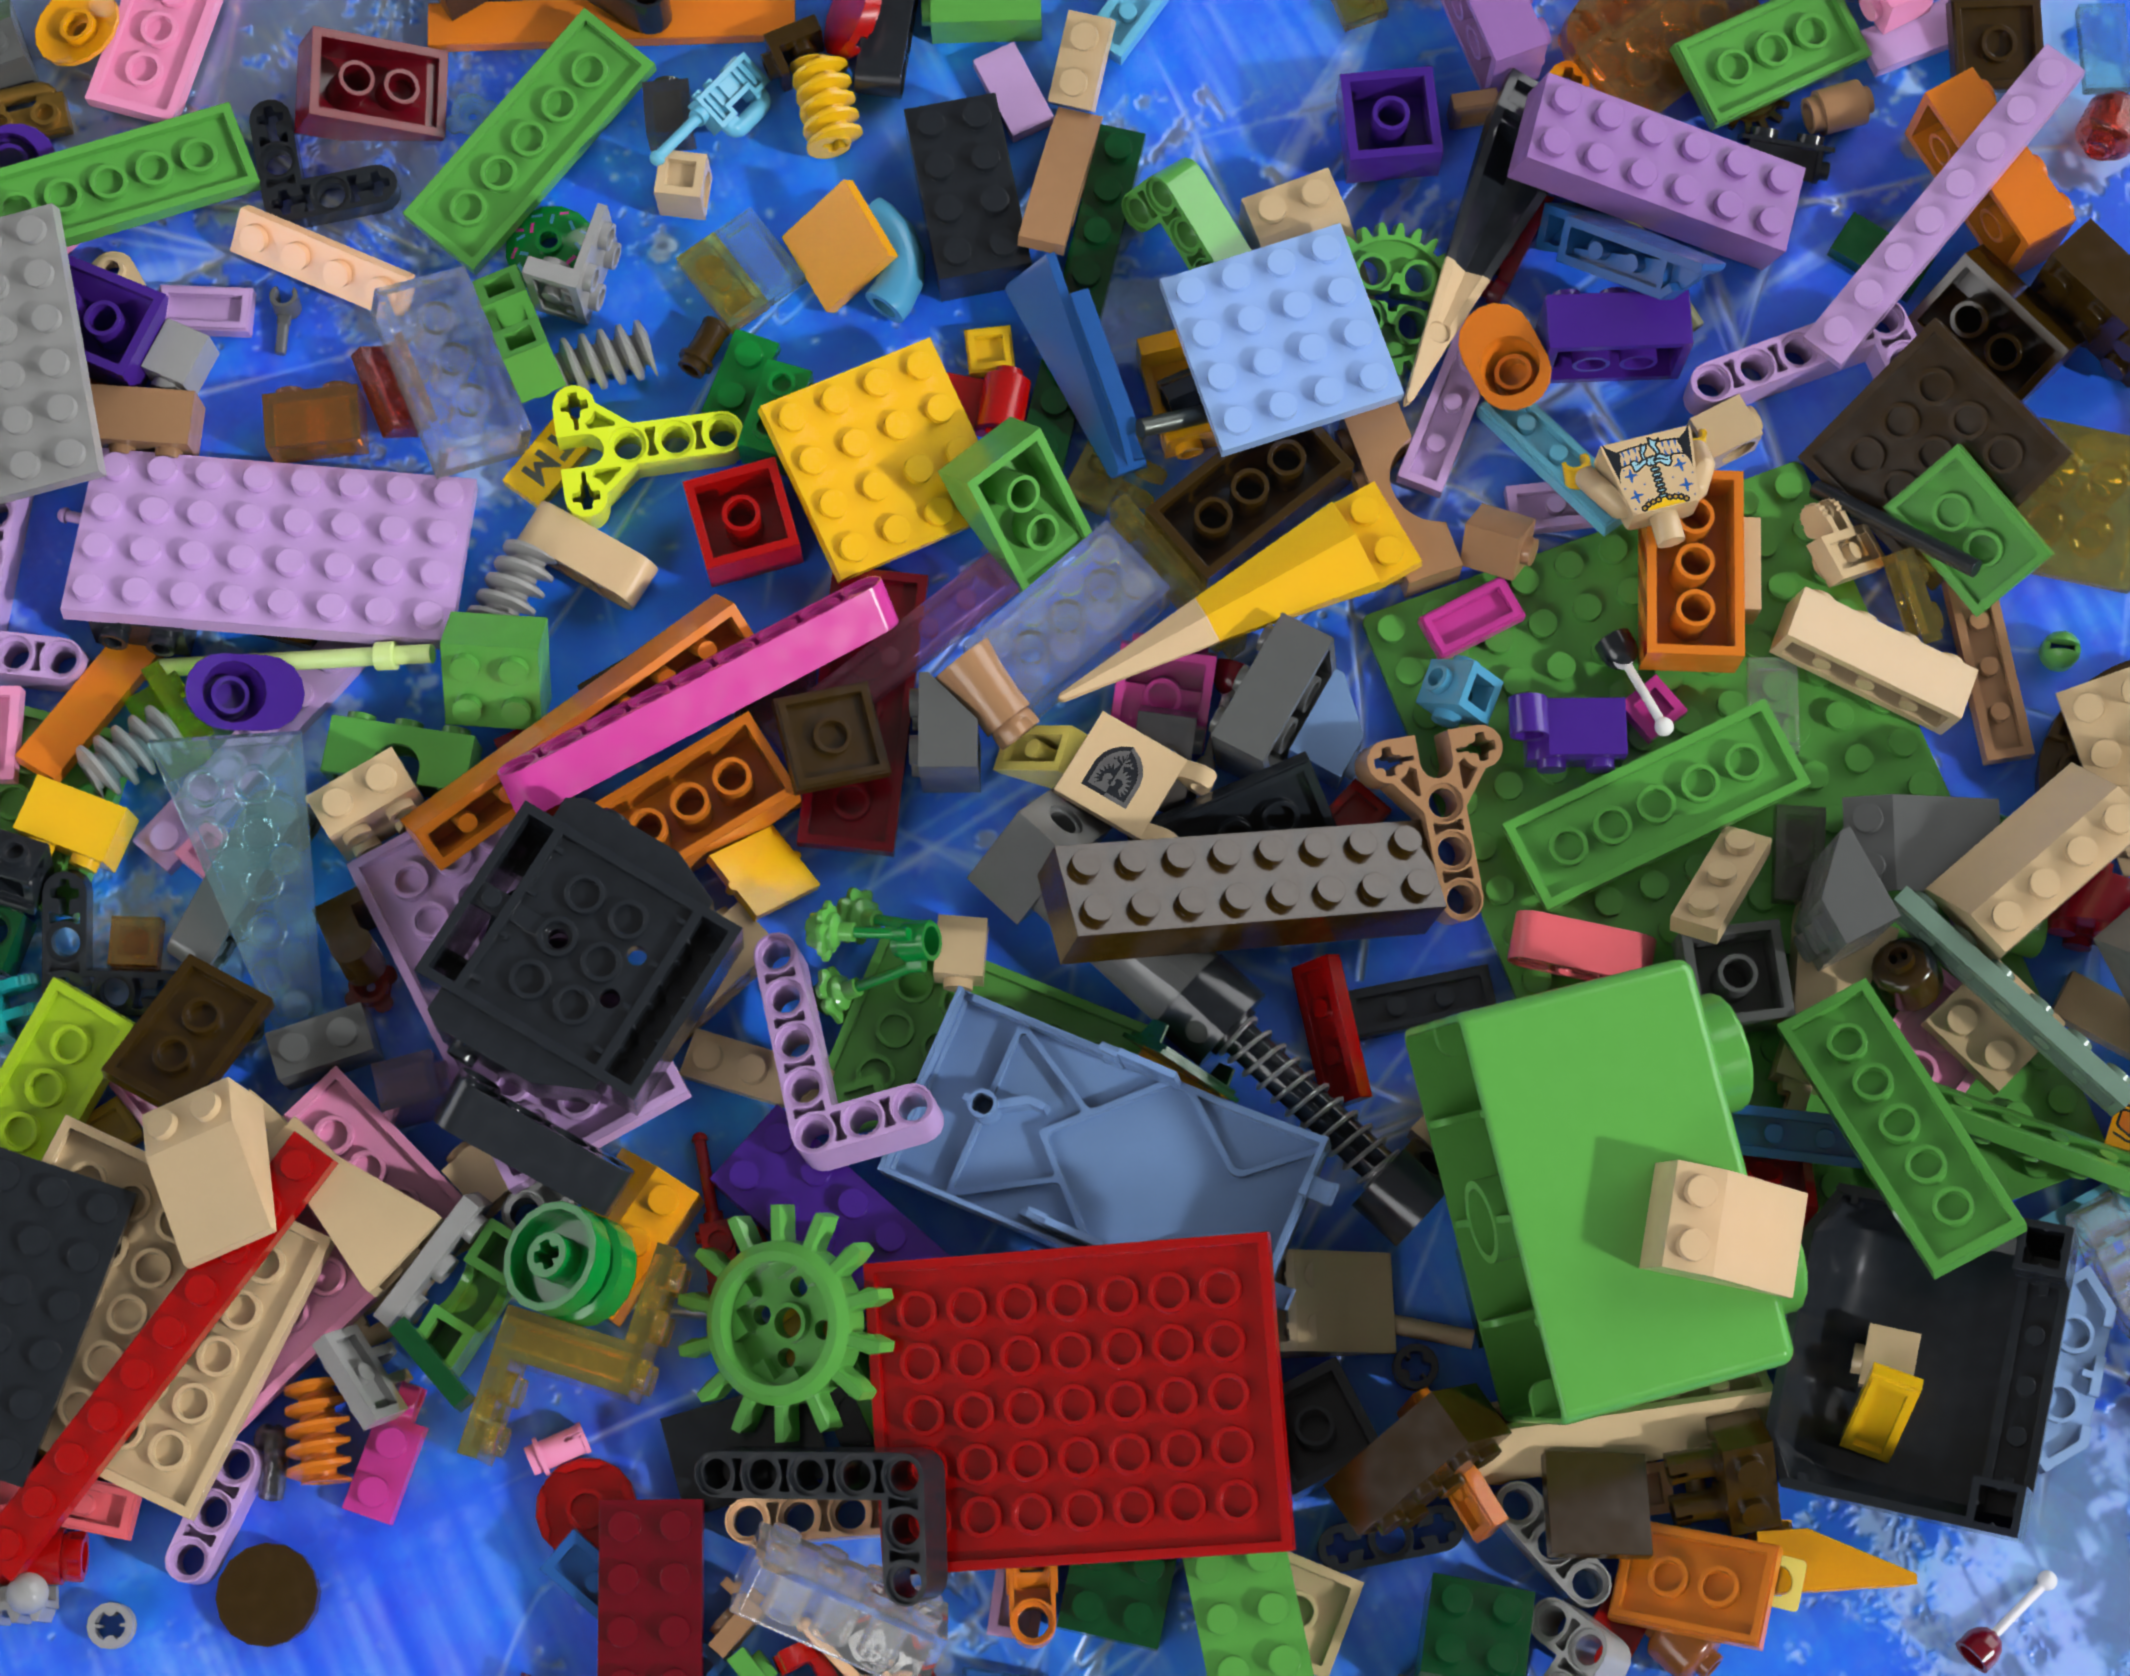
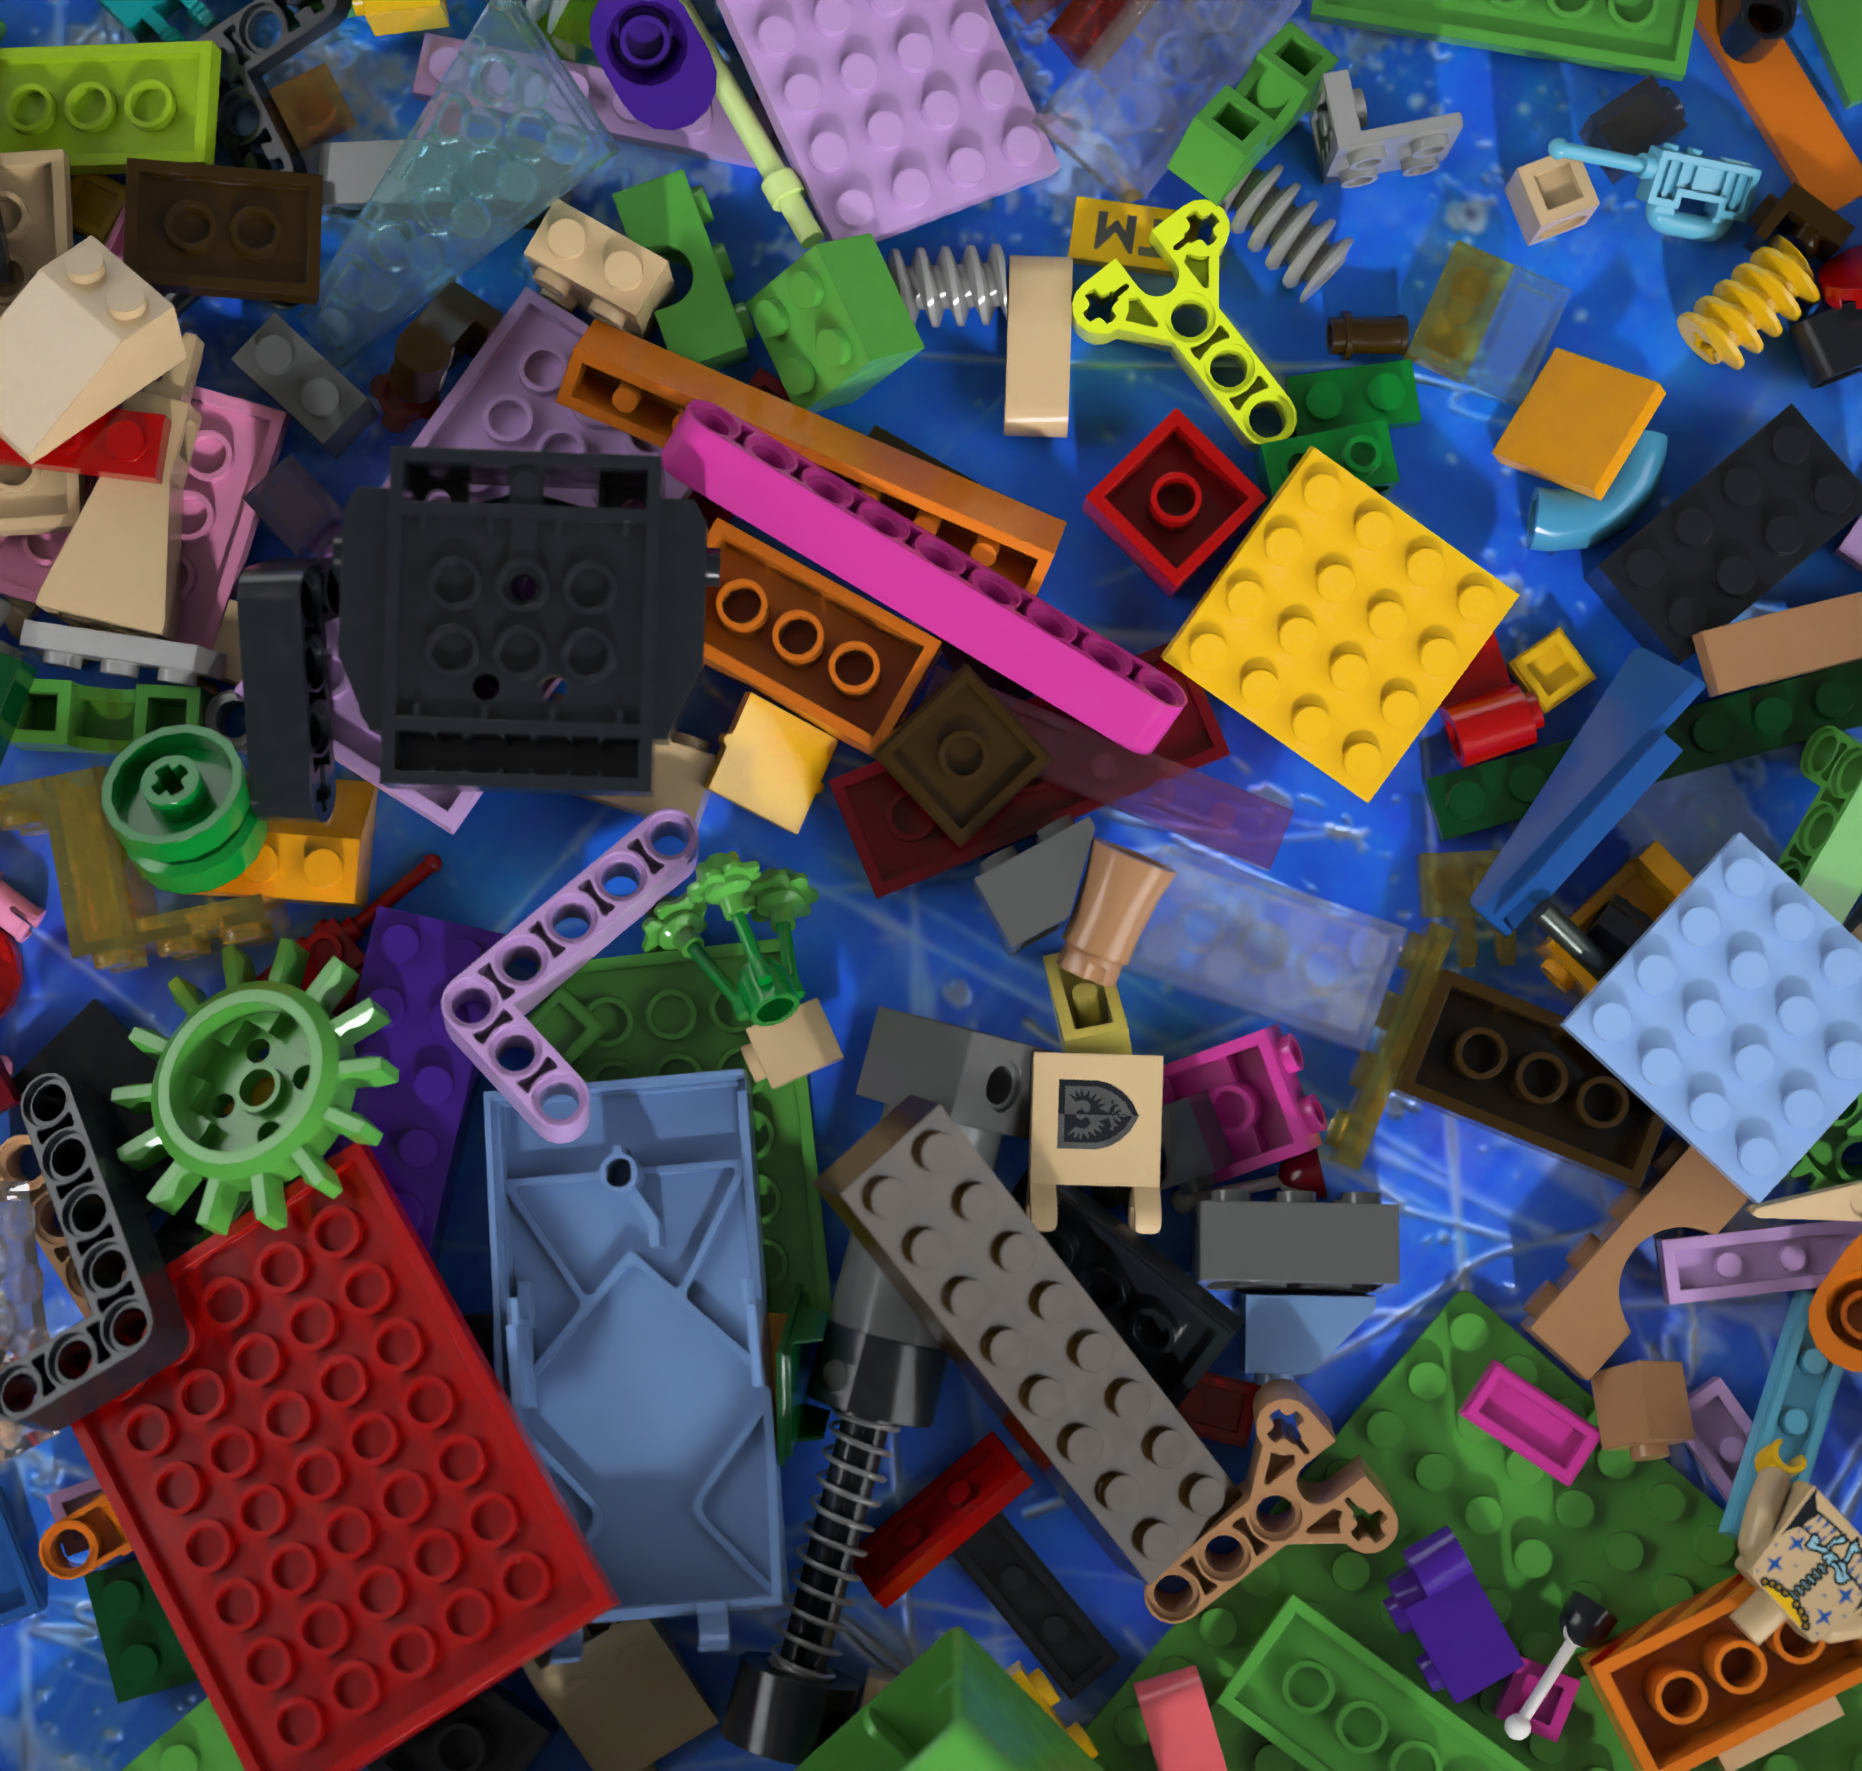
camera: 60 degrees right, 10 degrees up
green dish [506,206,590,287] -> none
tan plate [679,1028,835,1108] -> none
bright green slope [938,416,1098,598] -> none
yellow plate [1057,481,1422,703] -> none
dark azure brick [1416,655,1504,729] -> none

